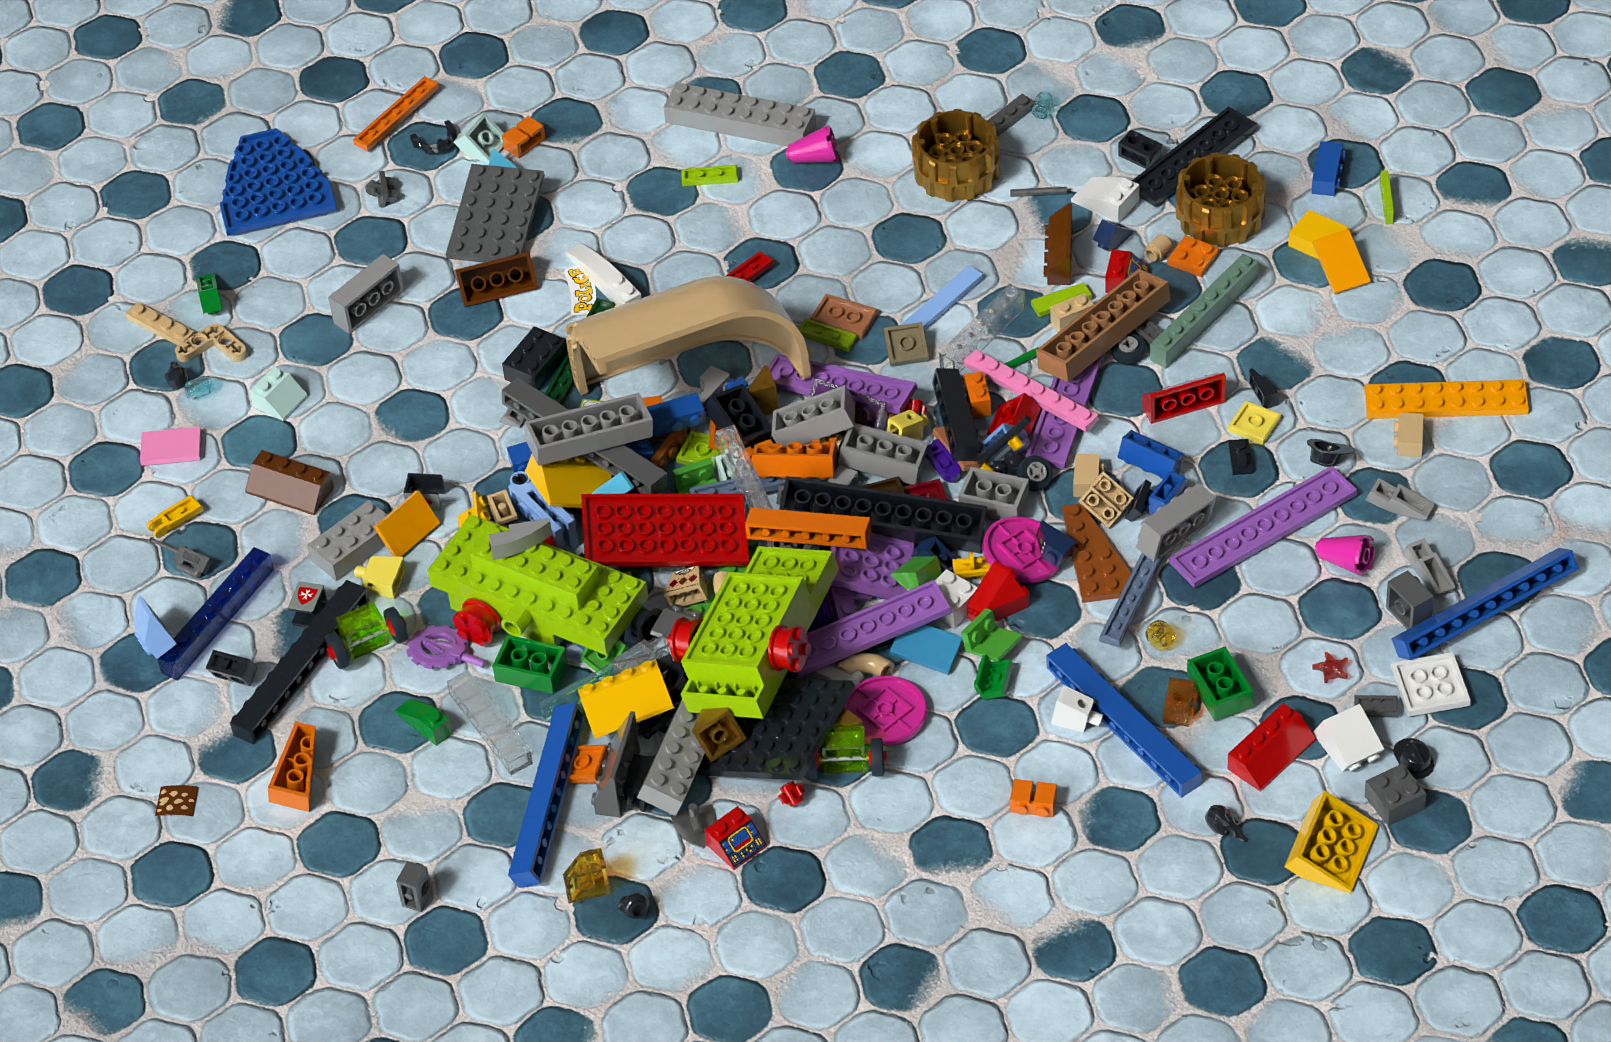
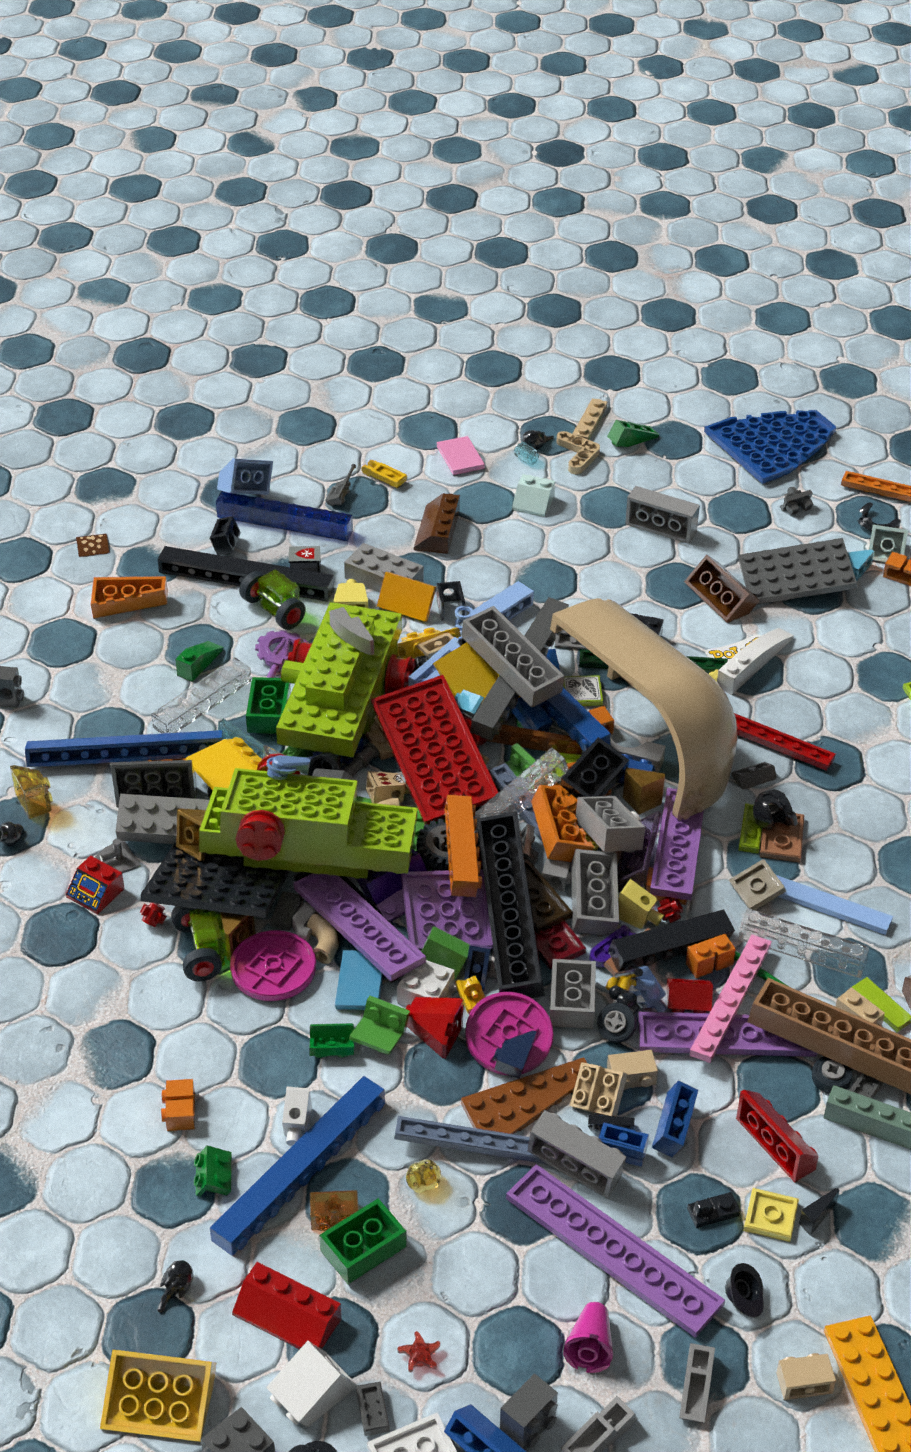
camera: 70 degrees right, 5 degrees down
none -> green bracket [194,1145,232,1197]
none -> medium blue piece [266,755,310,780]
none -> light blue hinge [455,581,534,631]
none -> black helmet [753,789,798,830]

